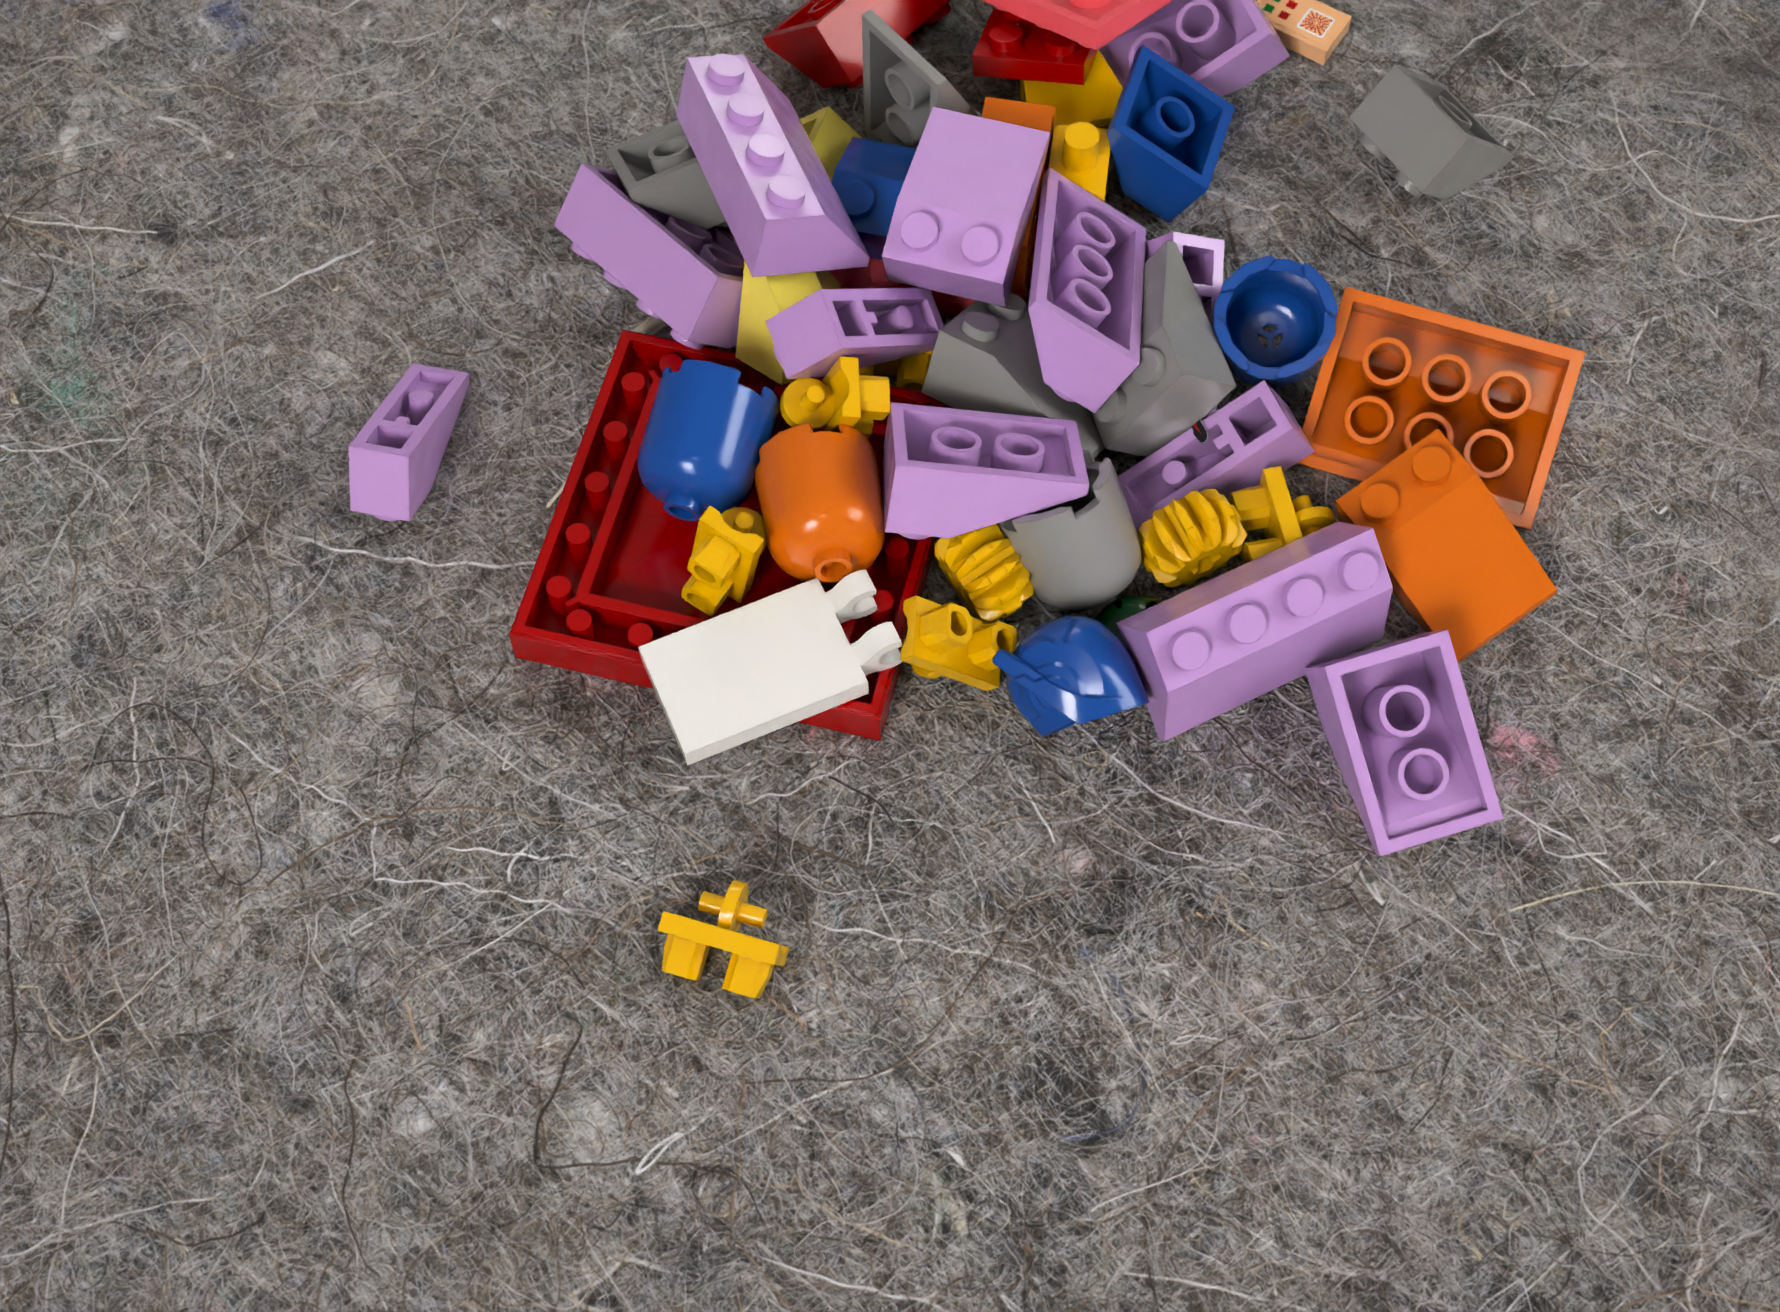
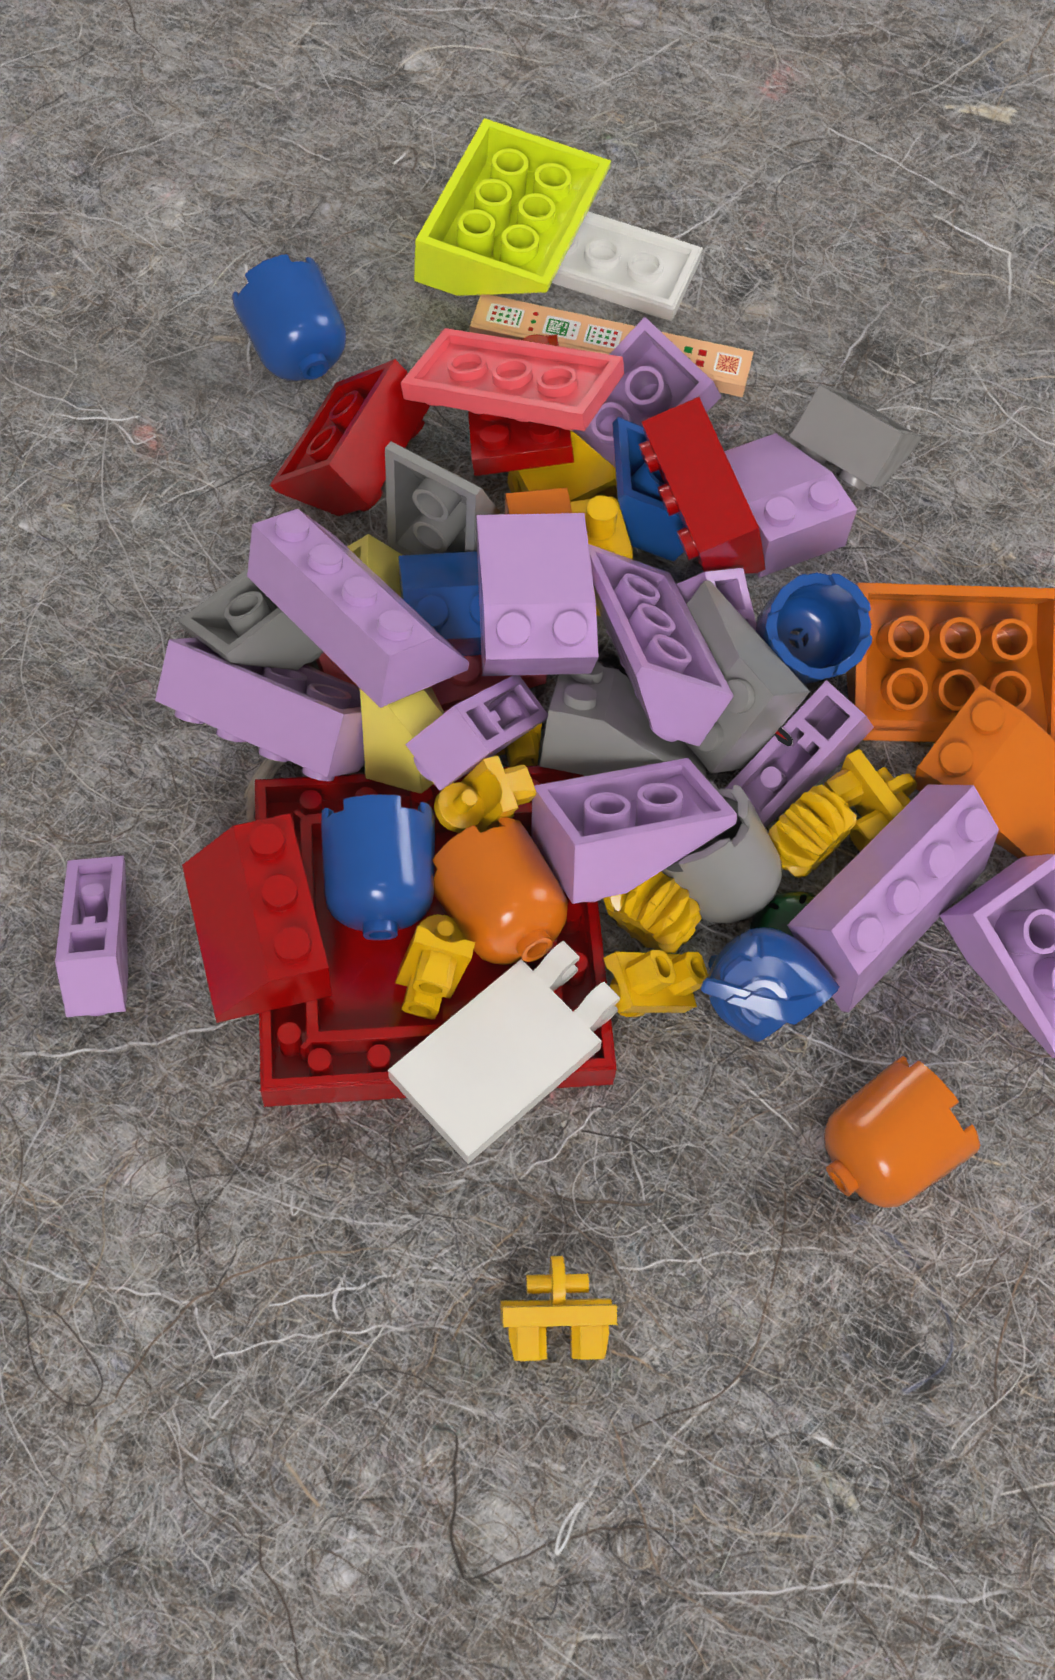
camera: 25 degrees left, 0 degrees up
none -> red slope [182,813,332,1023]
none -> red slope [638,397,766,574]
none -> lavender slope [724,433,857,578]
none -> orange cylinder [824,1056,980,1208]

